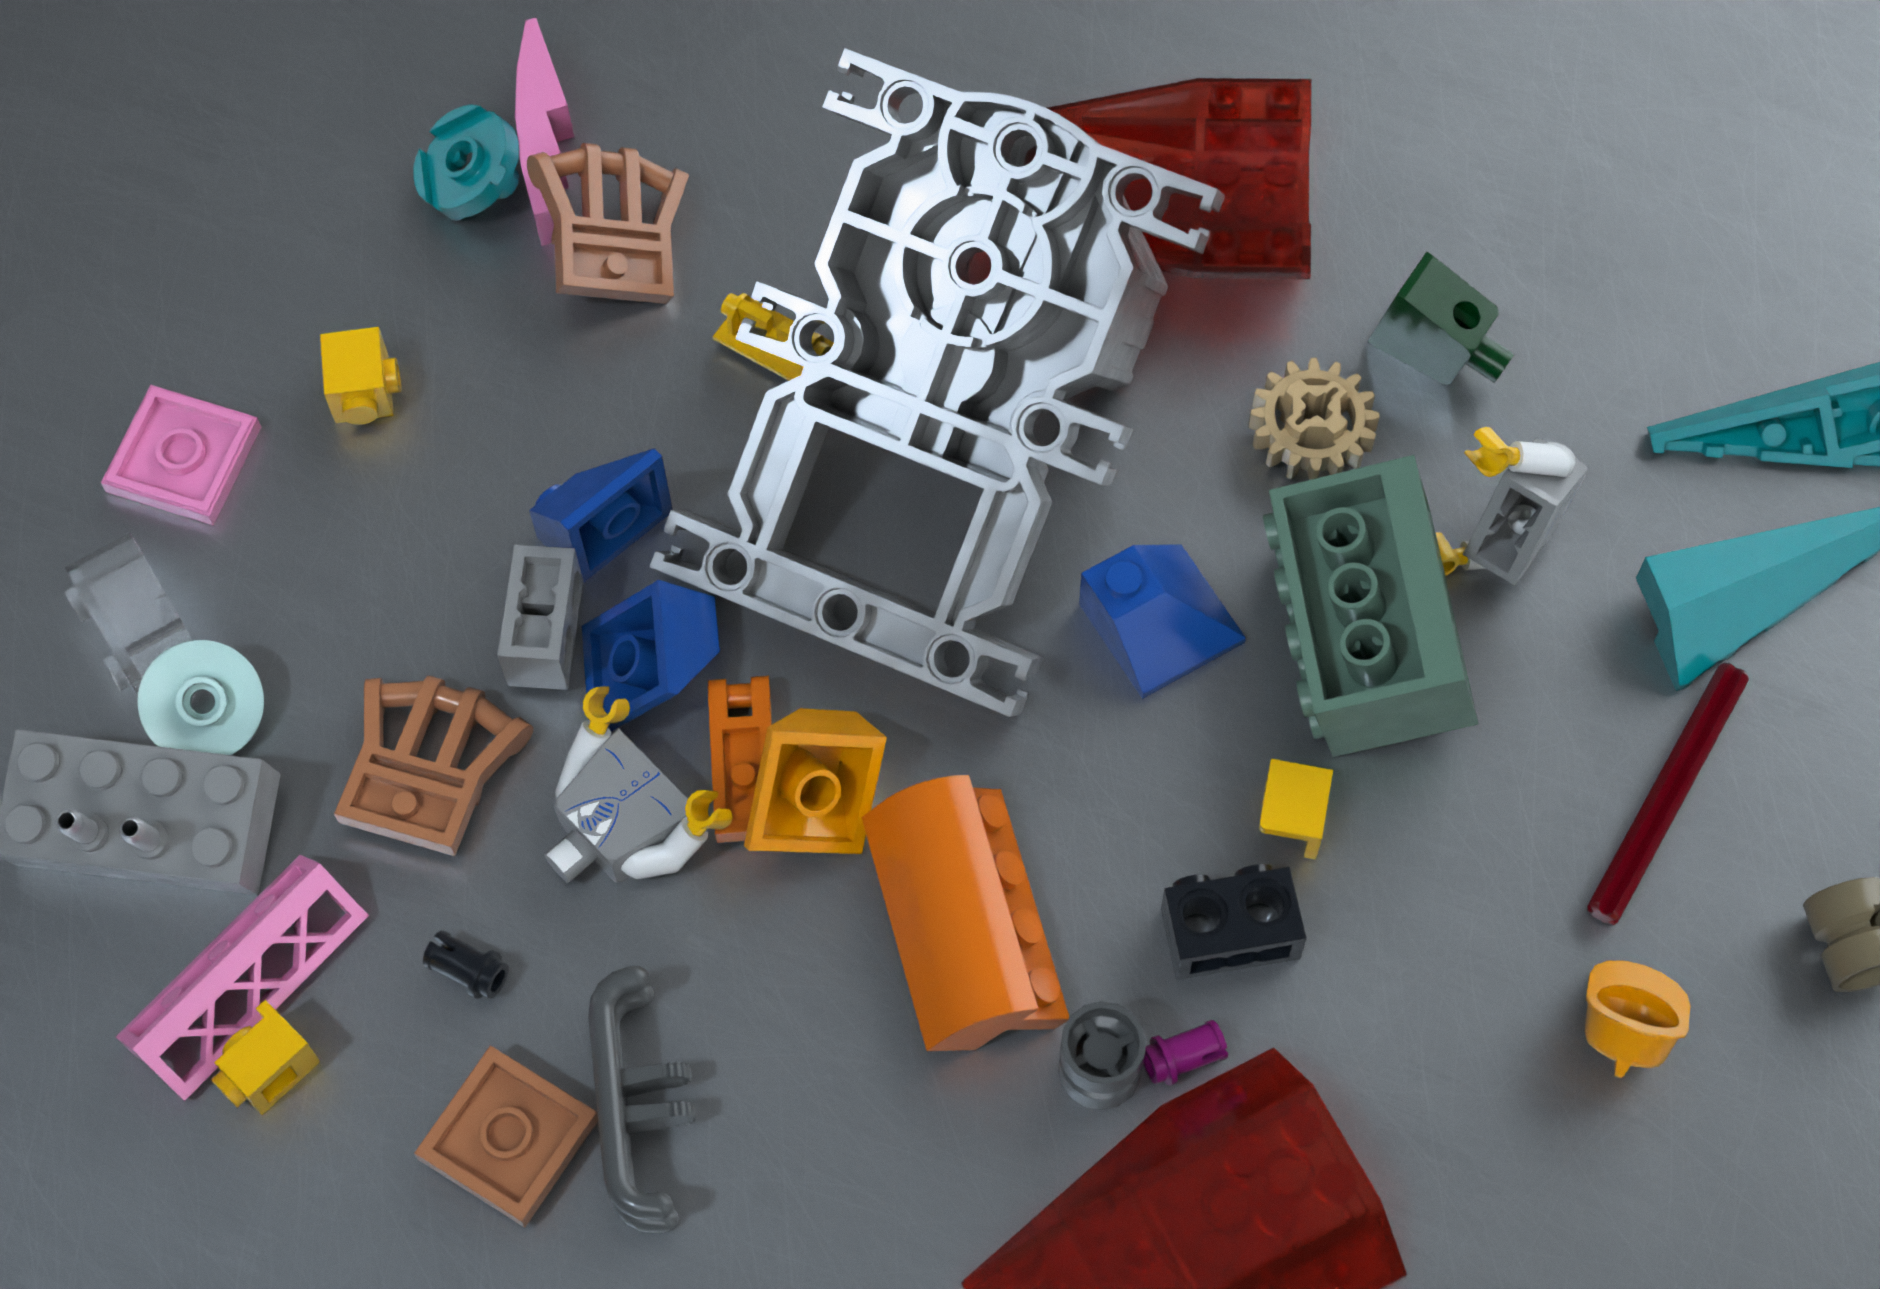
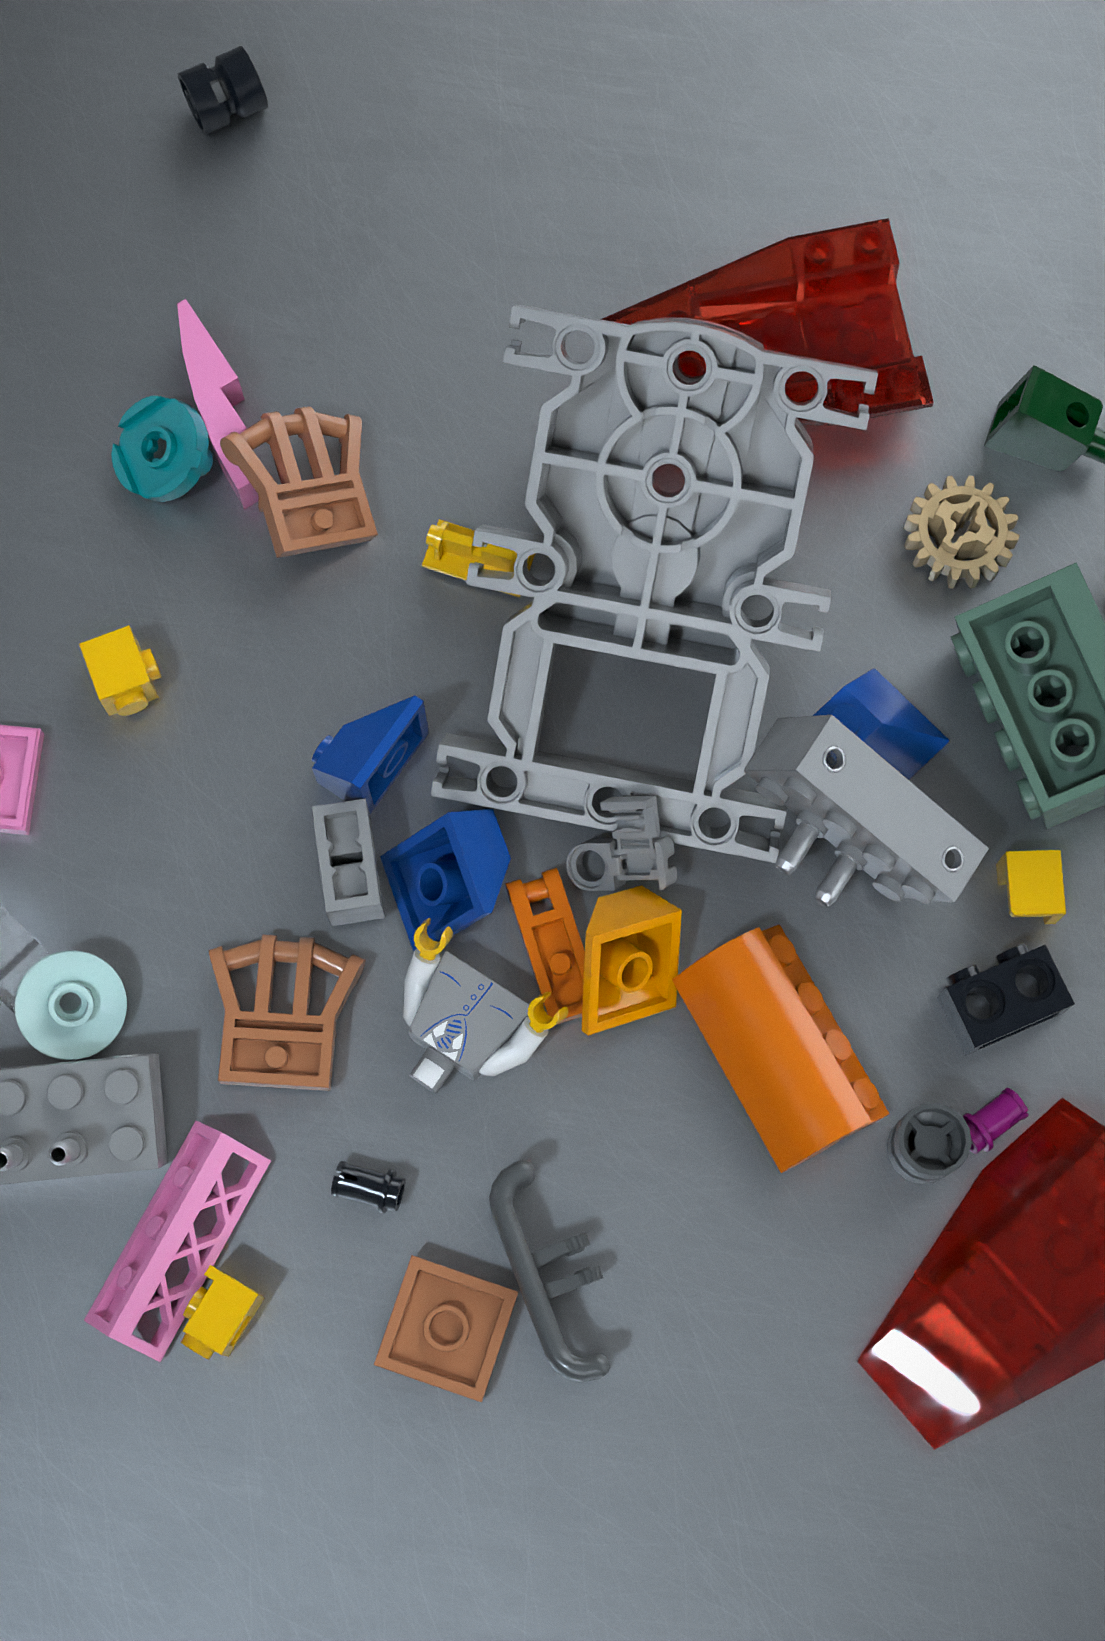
camera: 15 degrees left, 10 degrees up
none -> light grey piece [566,796,677,891]
none -> light grey piece [743,715,989,907]

